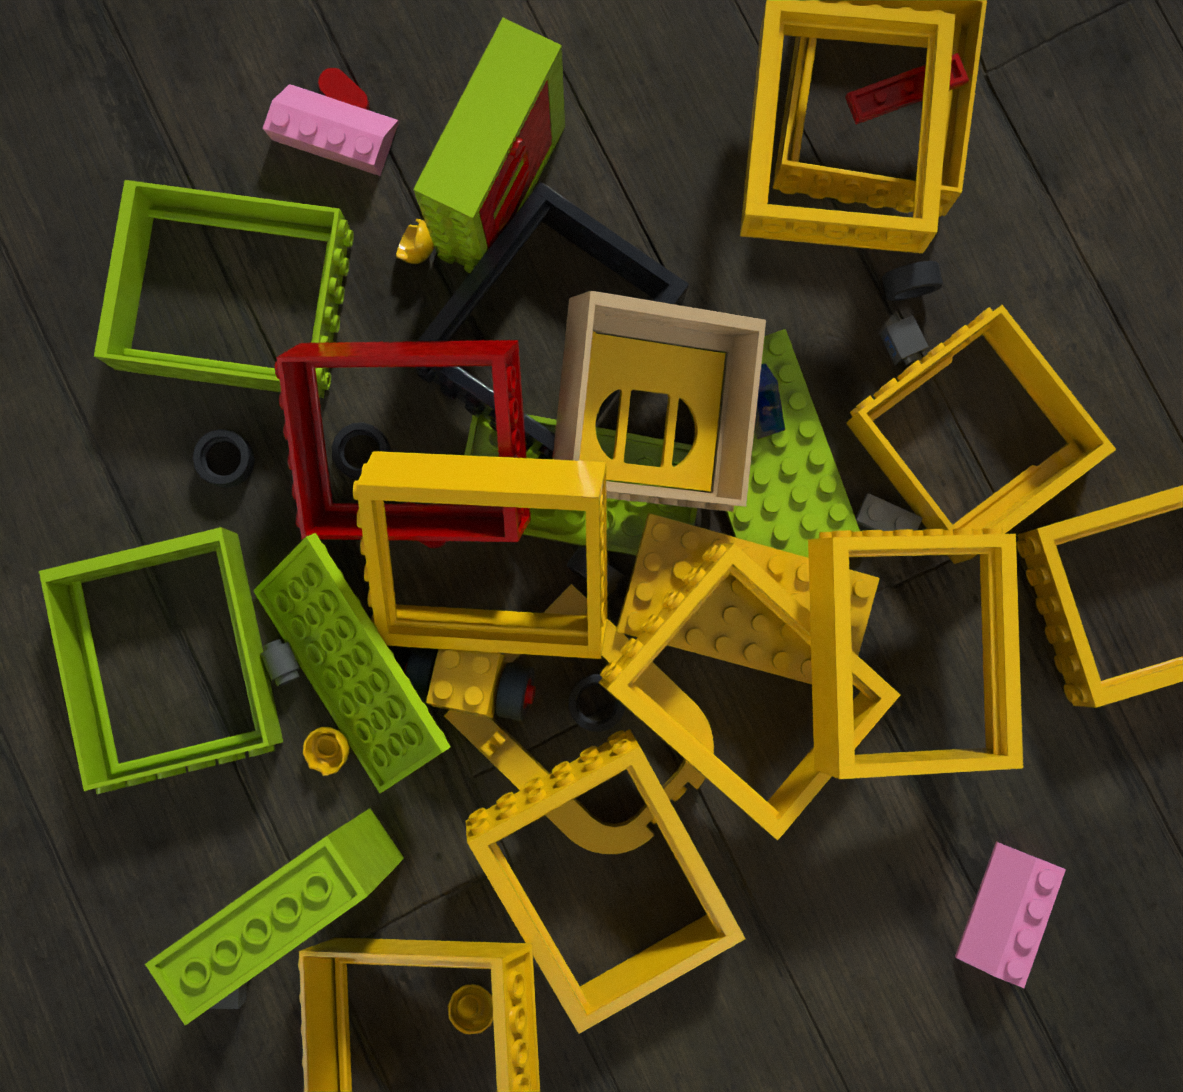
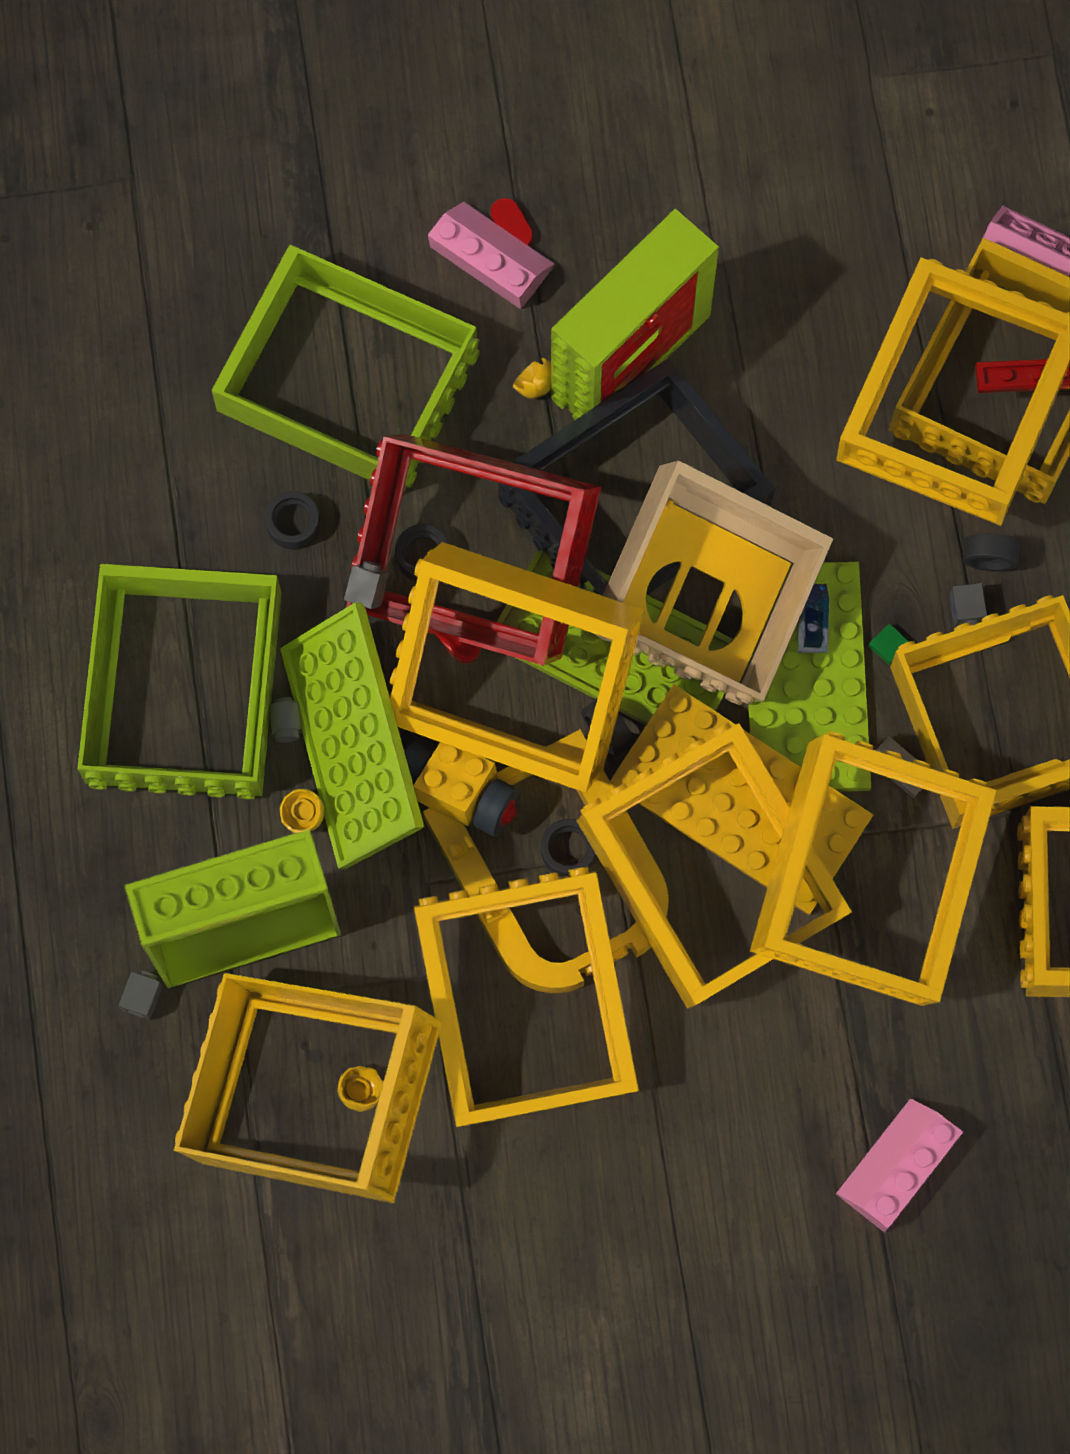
camera: 20 degrees right, 10 degrees down
none -> dark grey brick [344,561,390,609]
none -> green tile [868,624,909,666]

